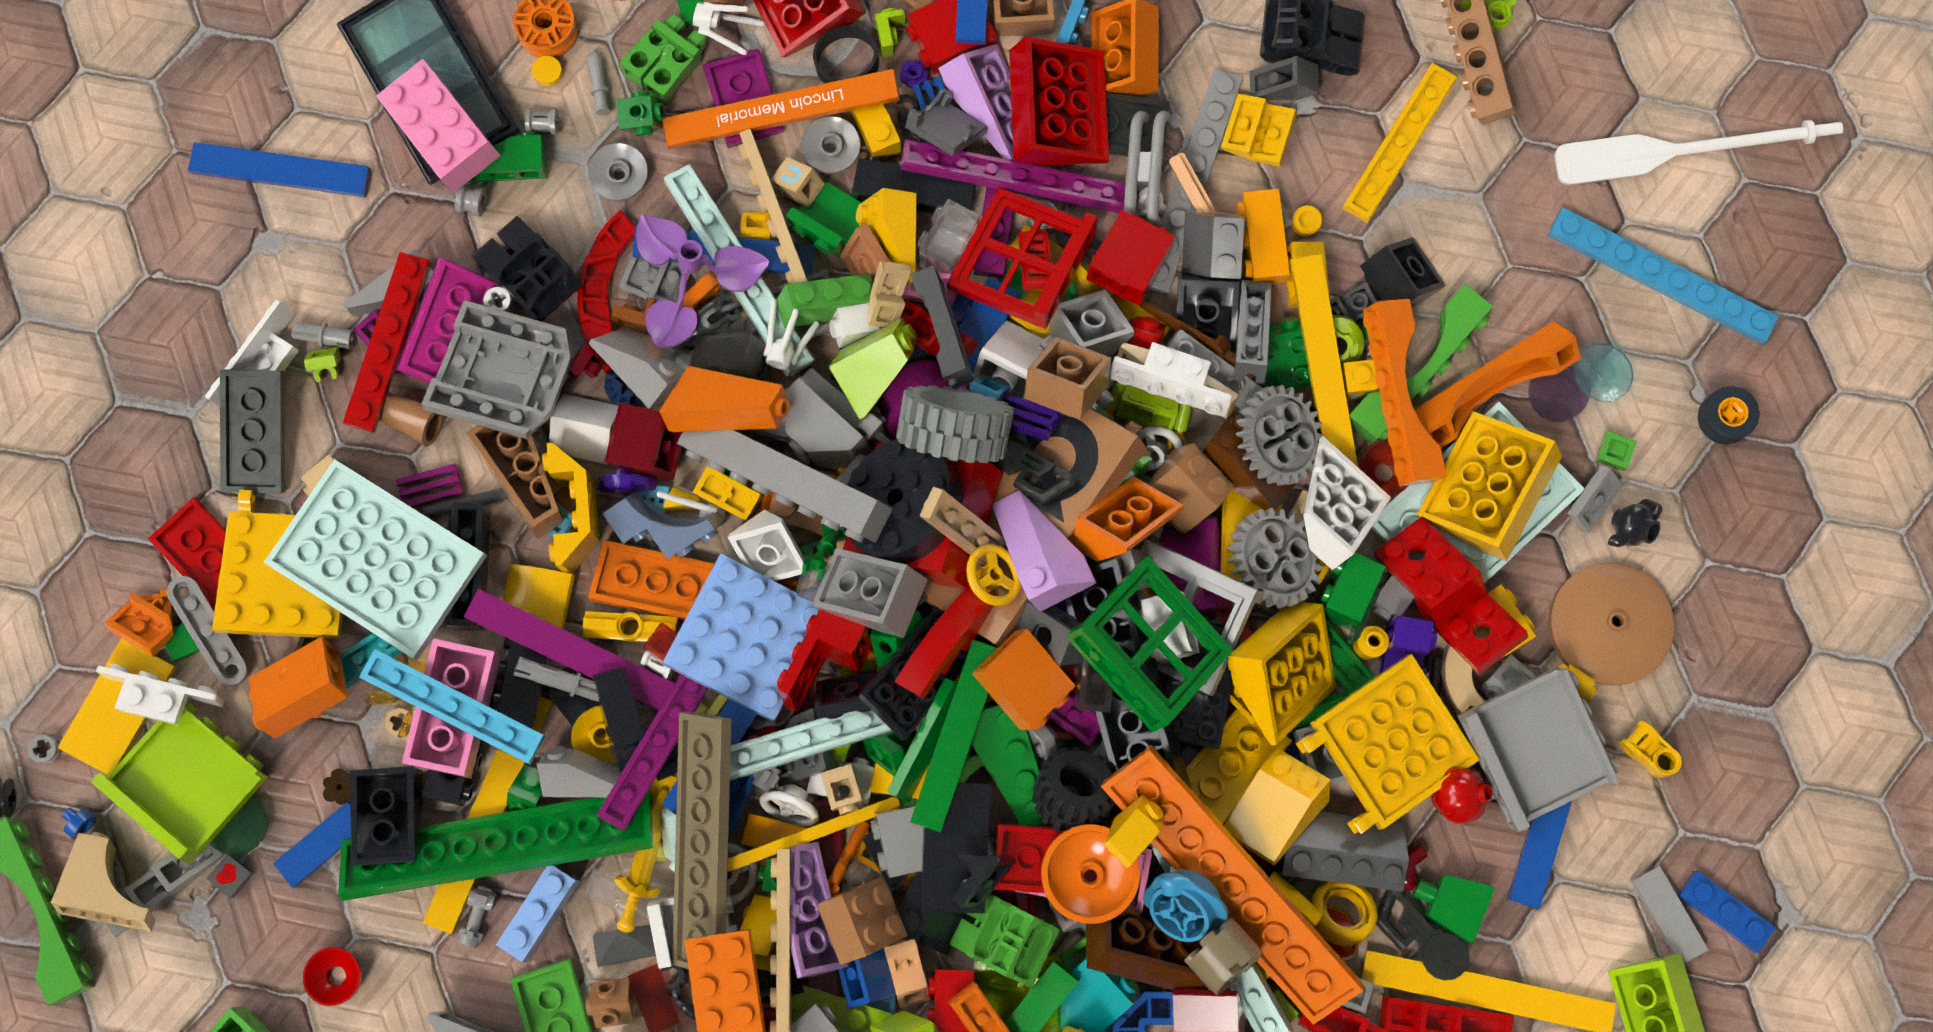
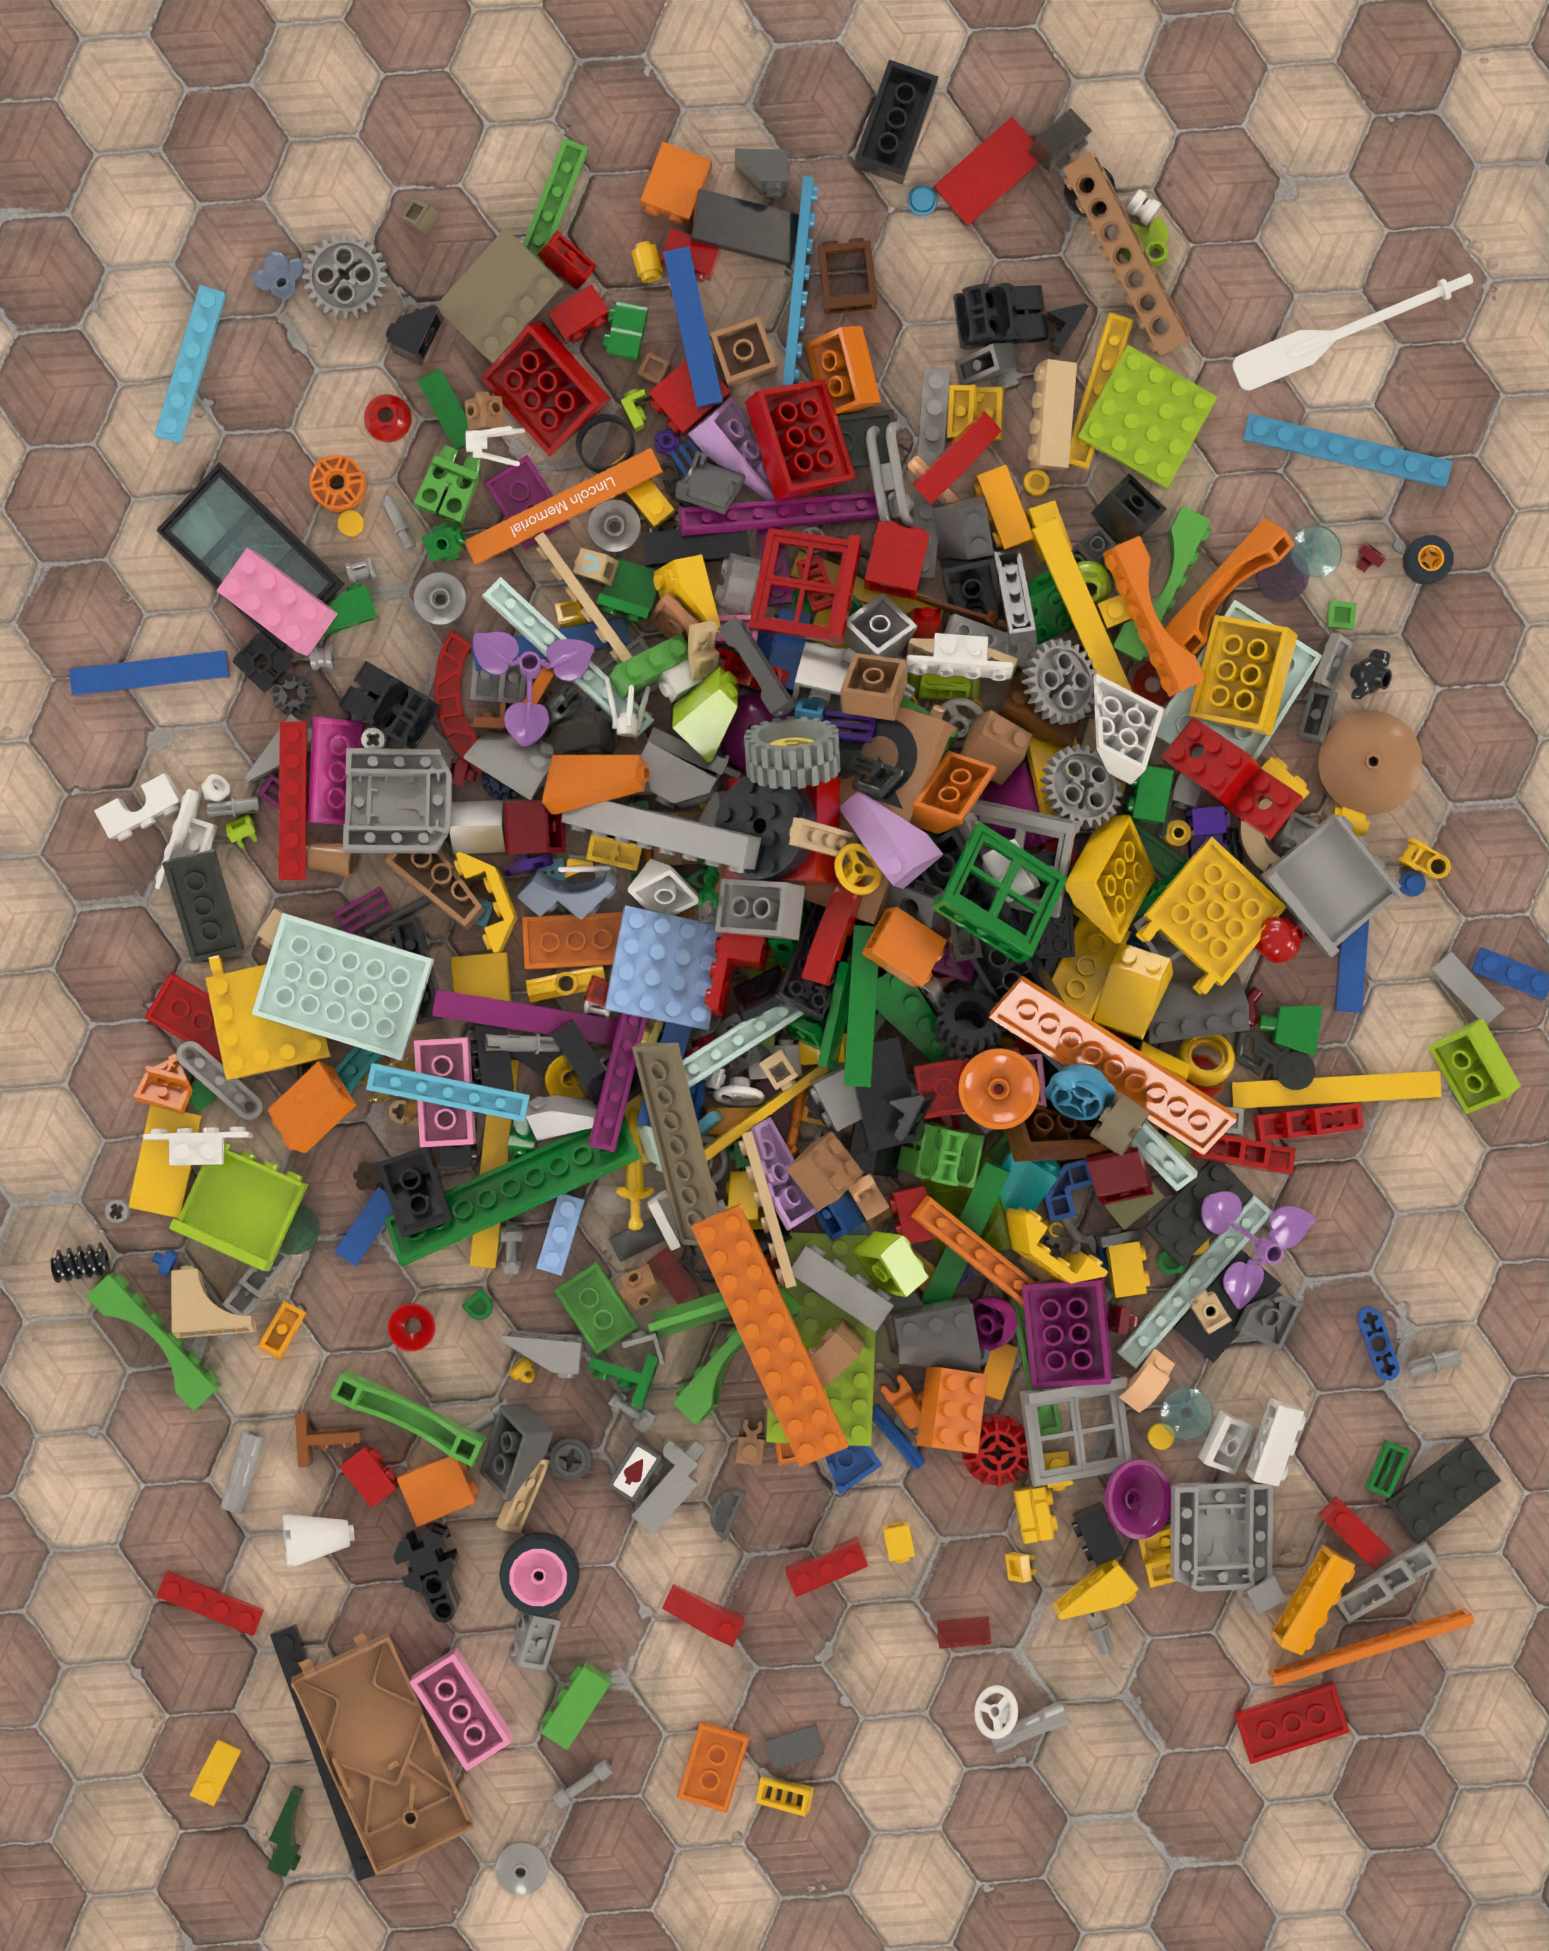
camera: 15 degrees left, 10 degrees up
dark grey tile [207,854,254,898] -> none
yellow slope [1104,795,1165,868] -> none
none -> white arch [94,774,182,841]
none -> white tile [202,774,230,802]
none -> black piece [232,632,293,693]
none -> light orange slope [257,1300,307,1361]
none -> dark grey gear [272,674,314,716]
none -> green tile [461,1288,493,1320]
none -> medium azure tile [697,1111,724,1135]
none -> red slope [912,411,1002,504]
none -> tan brick [1028,359,1077,471]
none -> black slope [1046,303,1088,356]
none -> lime plate [1076,345,1218,490]
none -> dark grey brick [1297,686,1338,744]
none -> dark red tile [1356,541,1386,573]
none -> blue plate [1399,871,1426,897]

